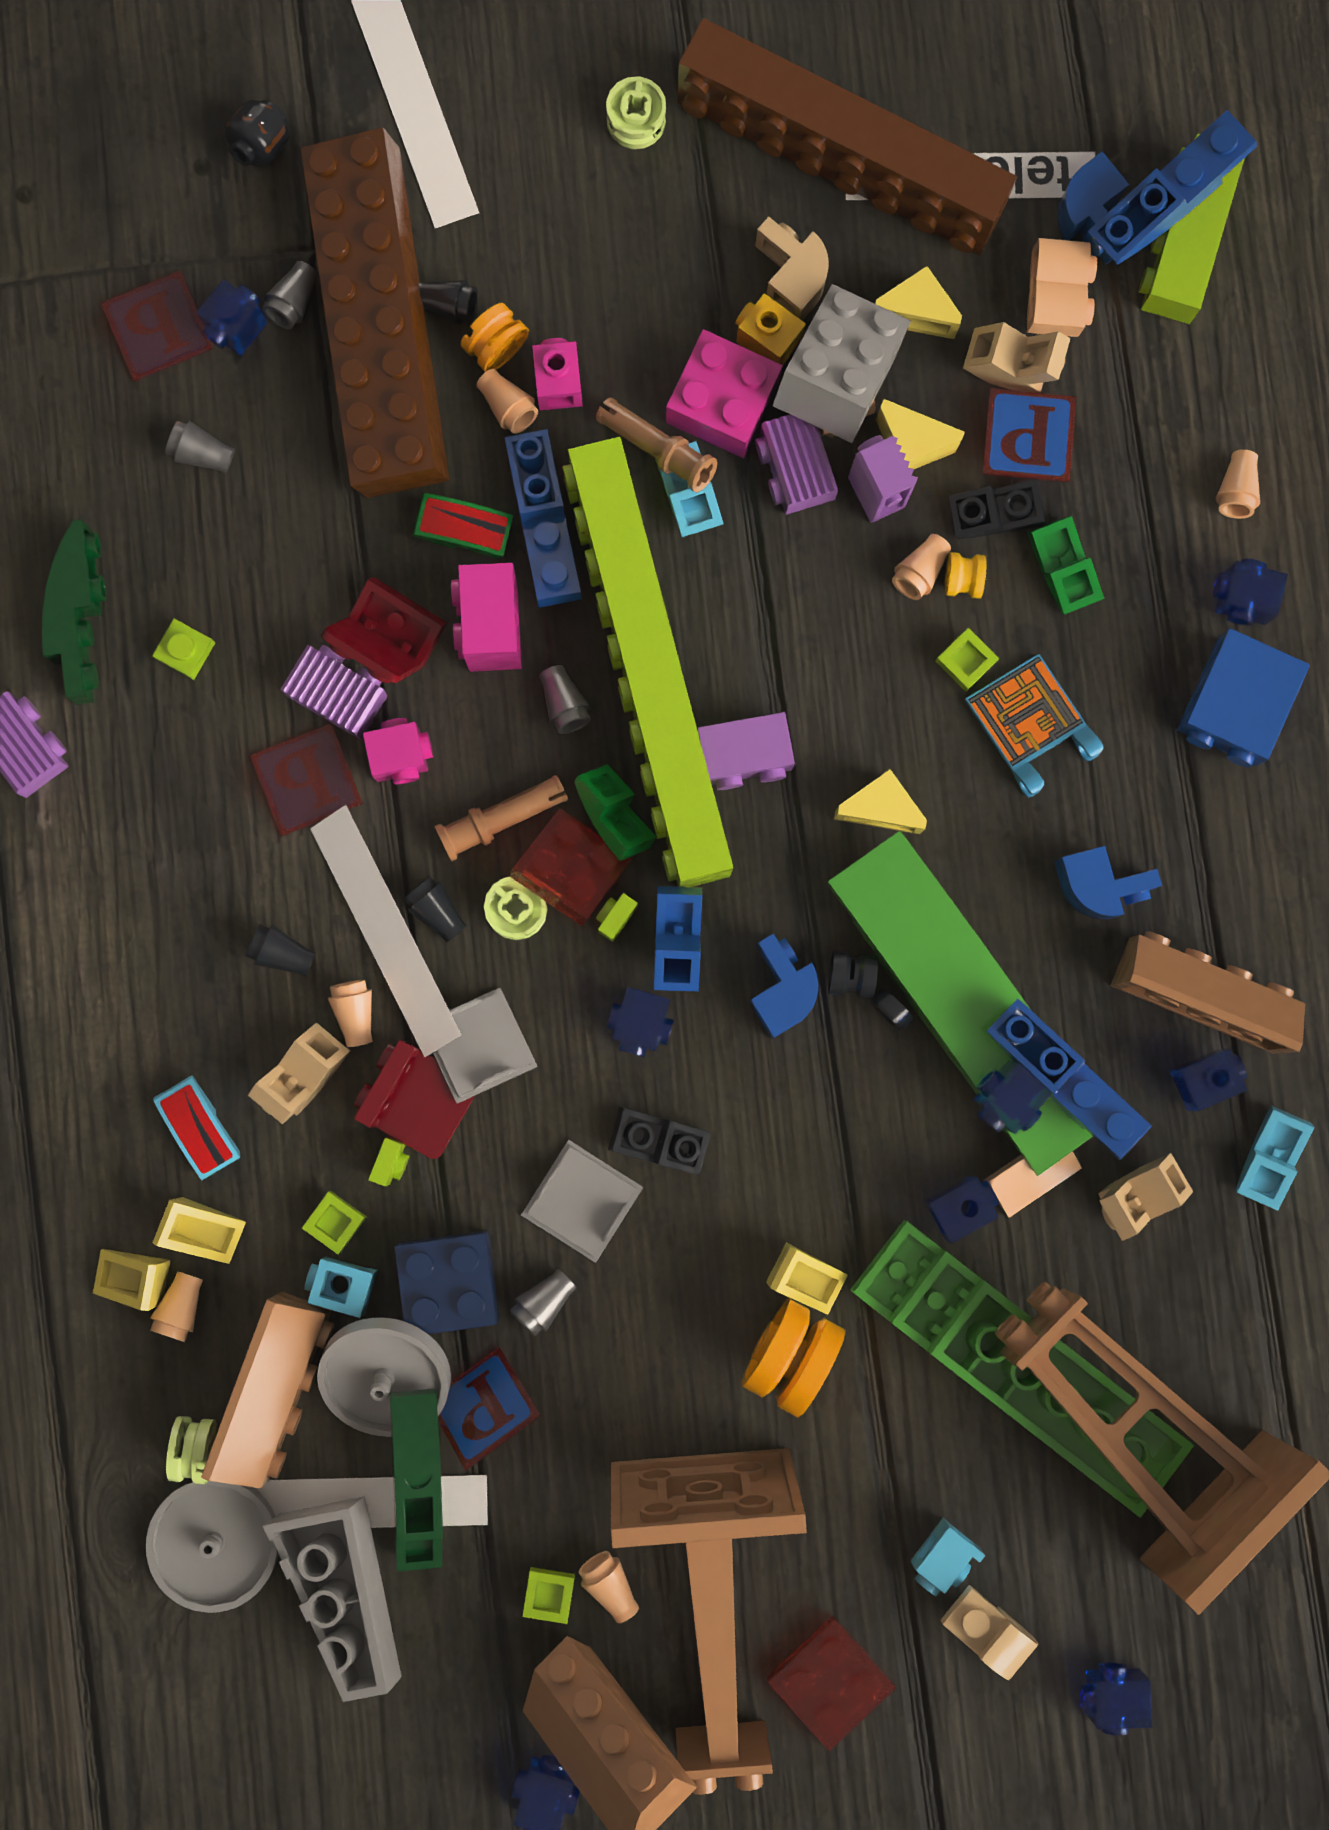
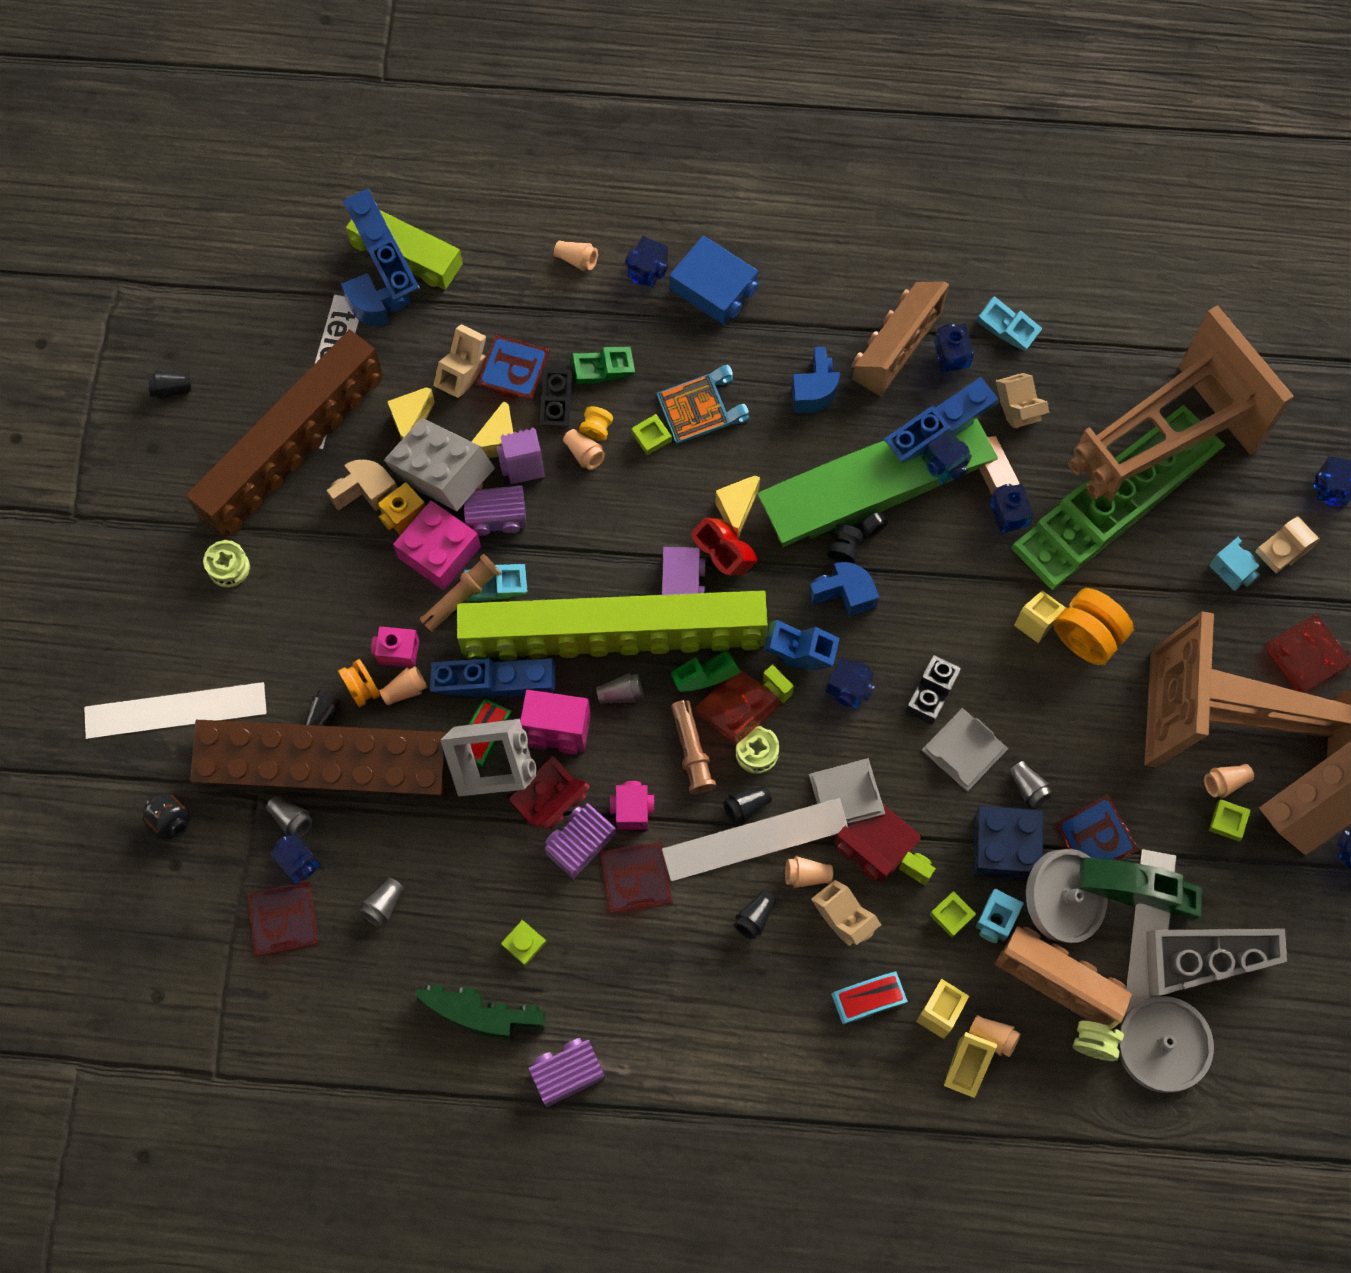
camera: 70 degrees left, 15 degrees down
light nougat brick [1027,238,1097,337] -> none
none -> light grey window [440,719,537,796]
none -> red brick [691,518,757,576]

